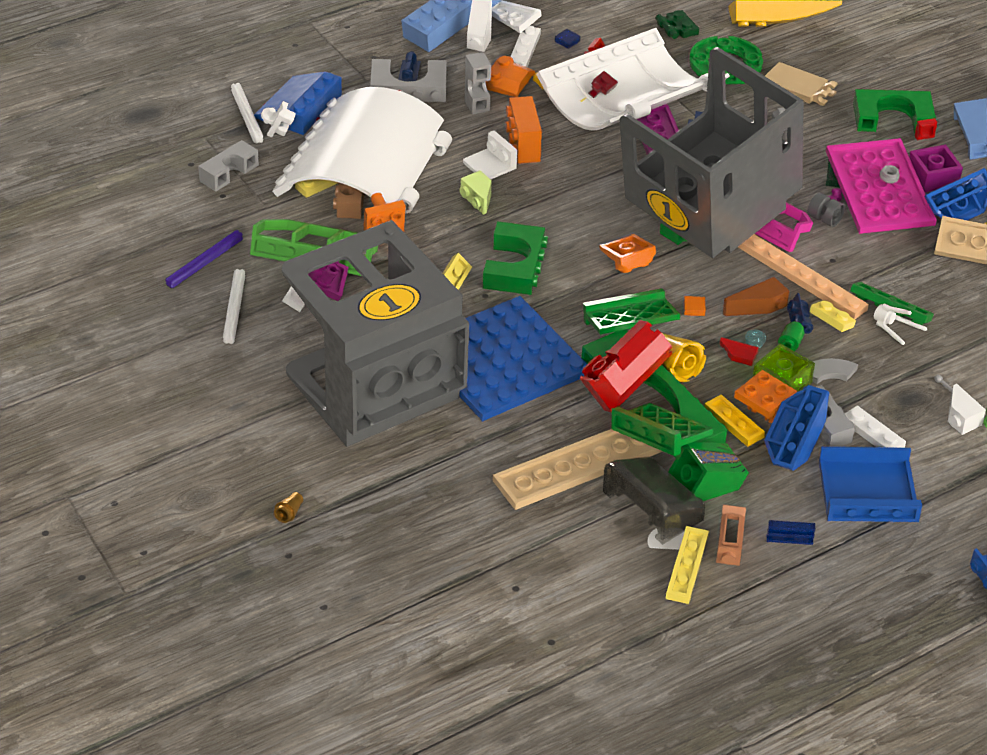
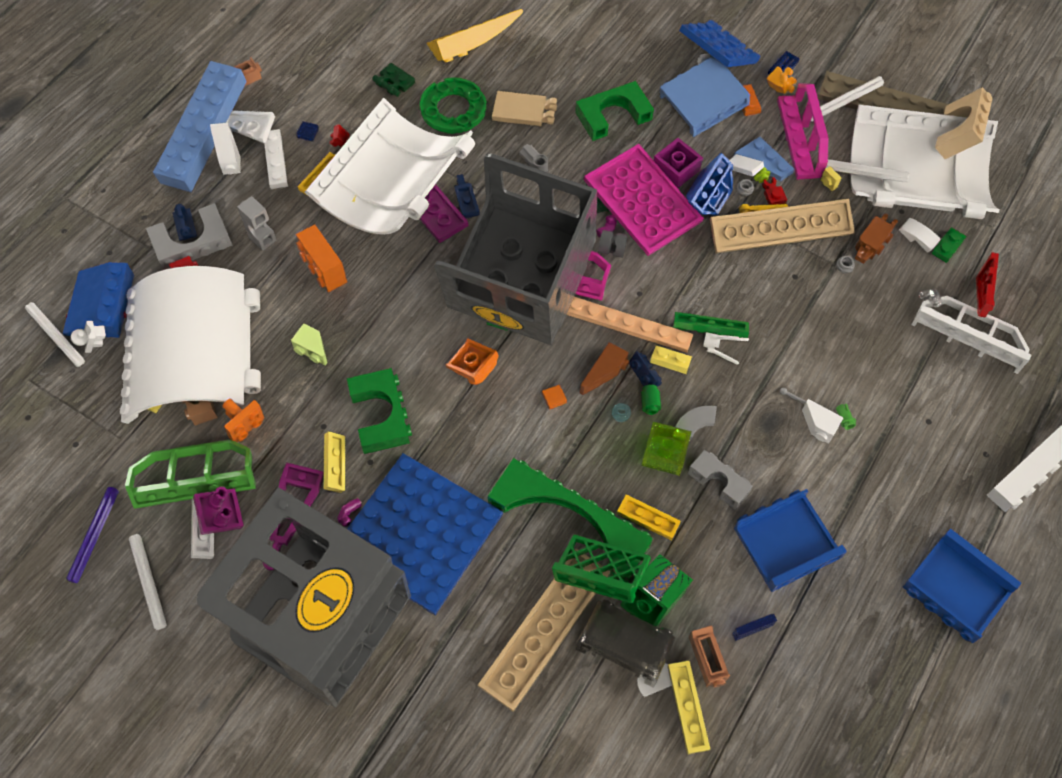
camera: 25 degrees left, 20 degrees up
light grey arch [198,140,259,192] -> none
white bracket [463,131,517,179] -> none
orange slope [485,56,535,97] -> none
red brick [580,320,672,413] -> none
green fence [583,288,680,335] -> none
dark red plate [588,71,618,98] -> none
yellow cone [662,333,706,382] -> none
red tile [720,337,759,366] -> none
orange plate [734,370,797,423] -> none
blue wedge [764,385,829,471] -> none
white plate [844,405,906,448] -> none
light grey plate [879,165,900,183] -> none
red tile [915,118,937,140] -> none

